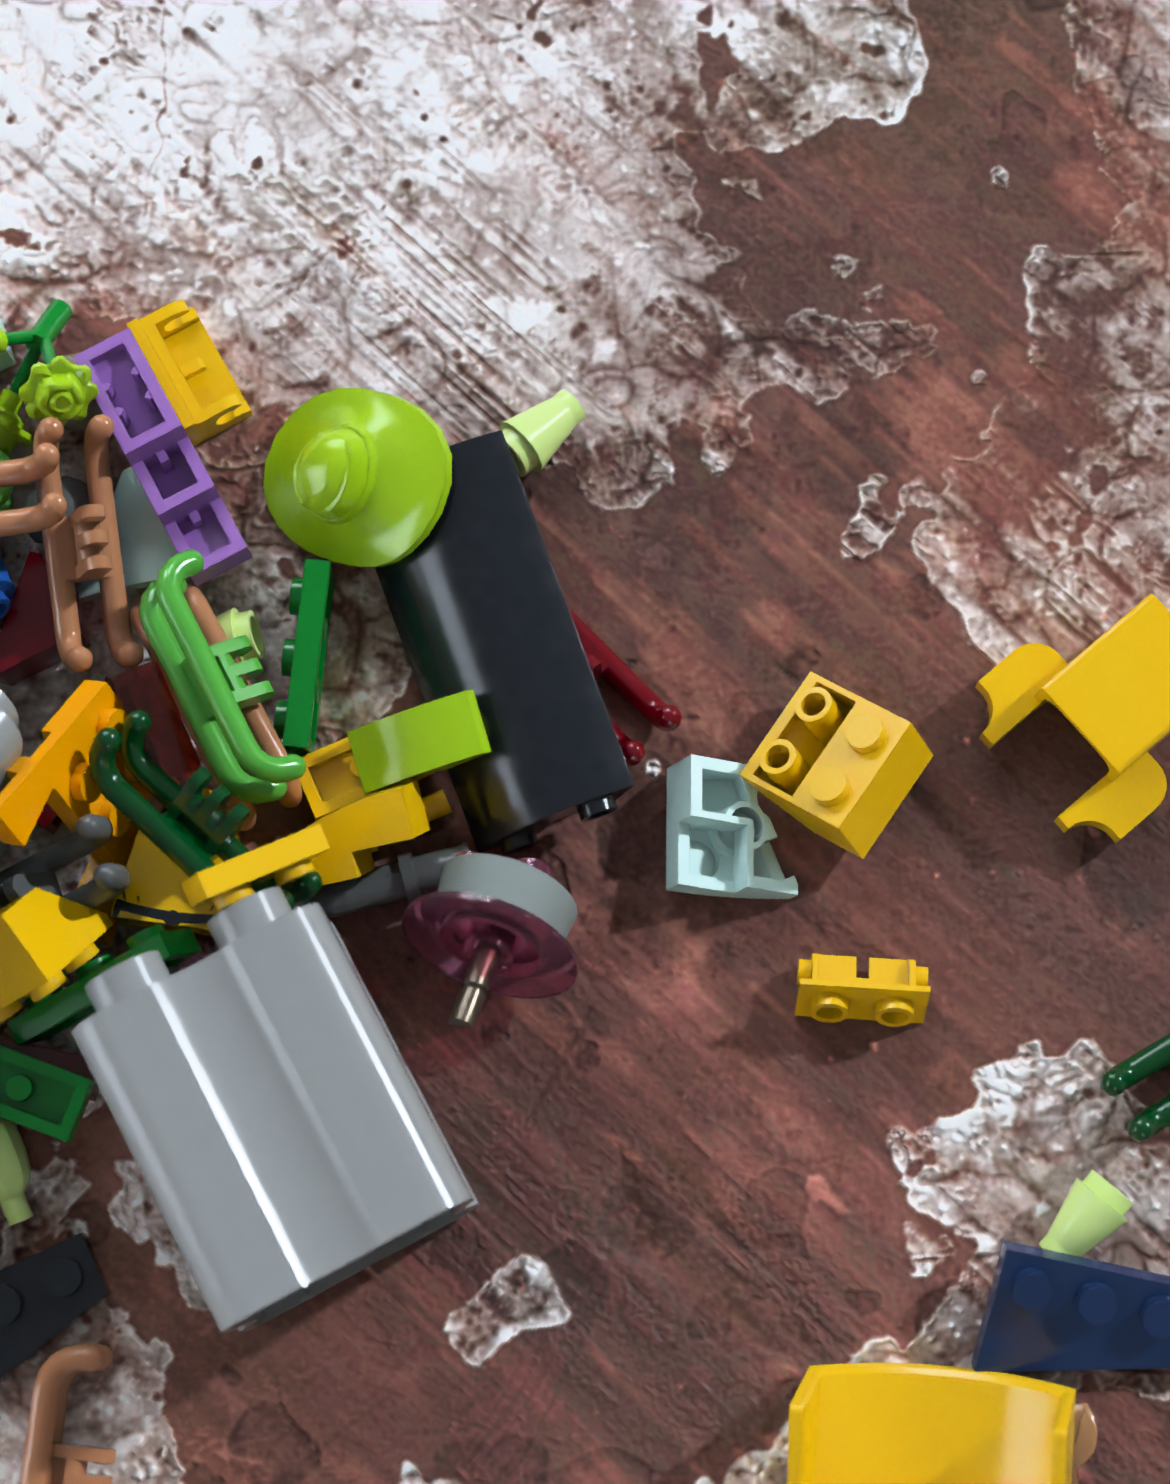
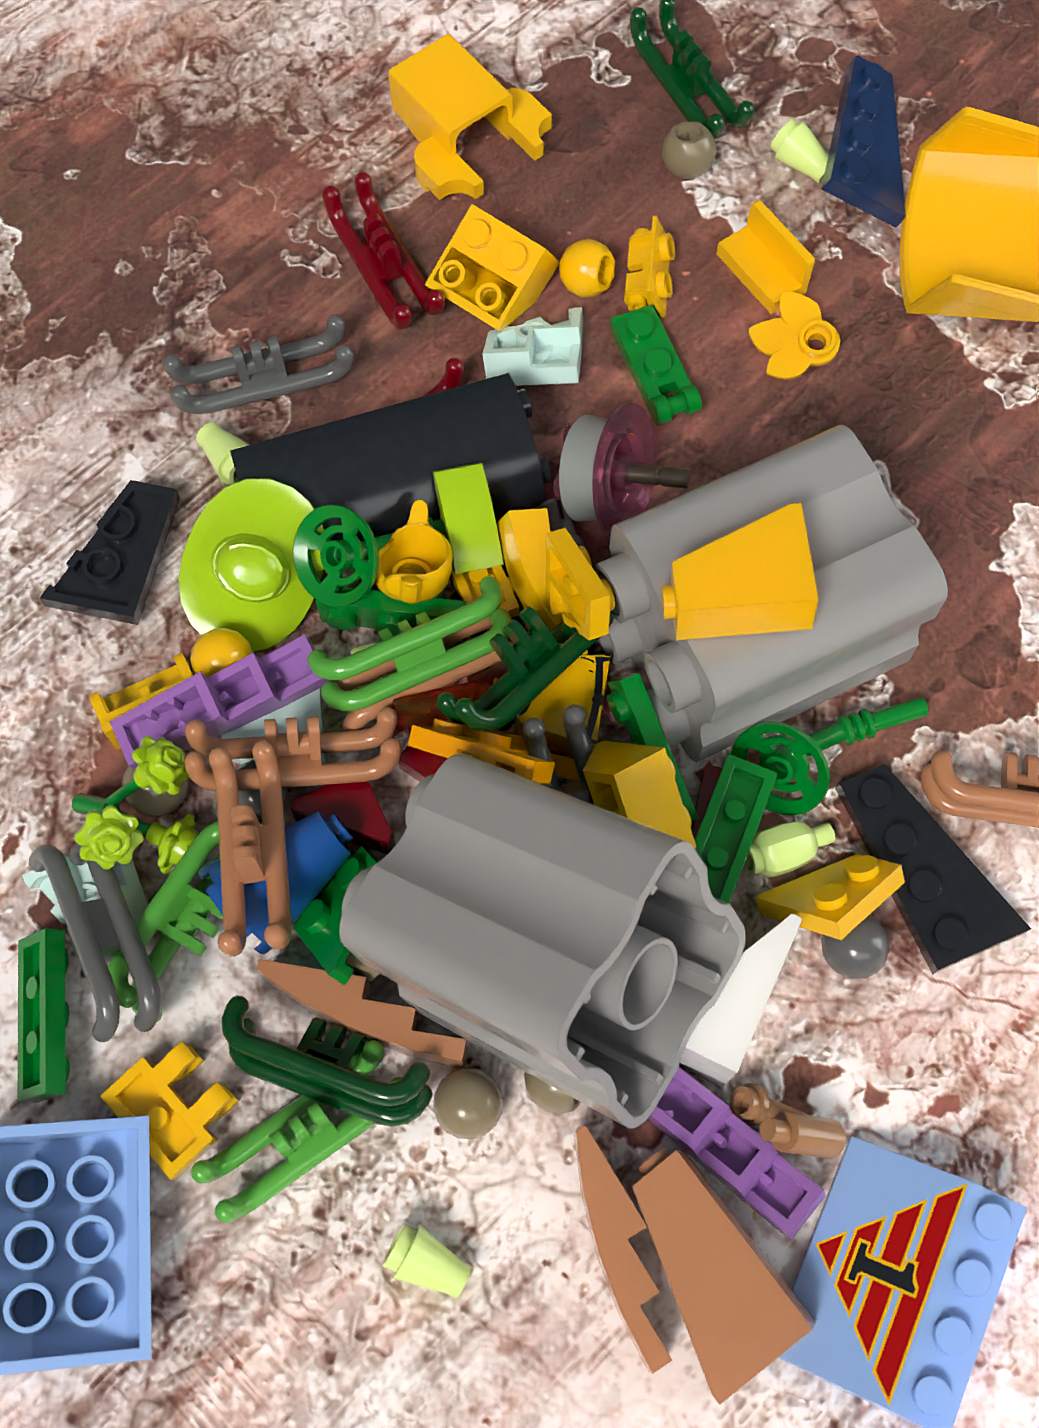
camera: 90 degrees left, 10 degrees down
none -> black wing [39,480,180,625]
none -> dark grey piece [163,314,354,415]
none -> yellow piece [190,628,253,677]
none -> green dish [293,505,446,607]
none -> dark red piece [322,172,445,330]
none -> yellow hair [375,500,453,604]
none -> yellow piece [559,239,615,298]
none -> green plate [609,305,702,426]
none -> dark tan piece [661,122,717,180]
none -> yellow slope [661,503,819,640]
none -> yellow panel [716,200,815,314]
none -> green dish [731,697,928,815]
none -> yellow plate [749,291,840,380]

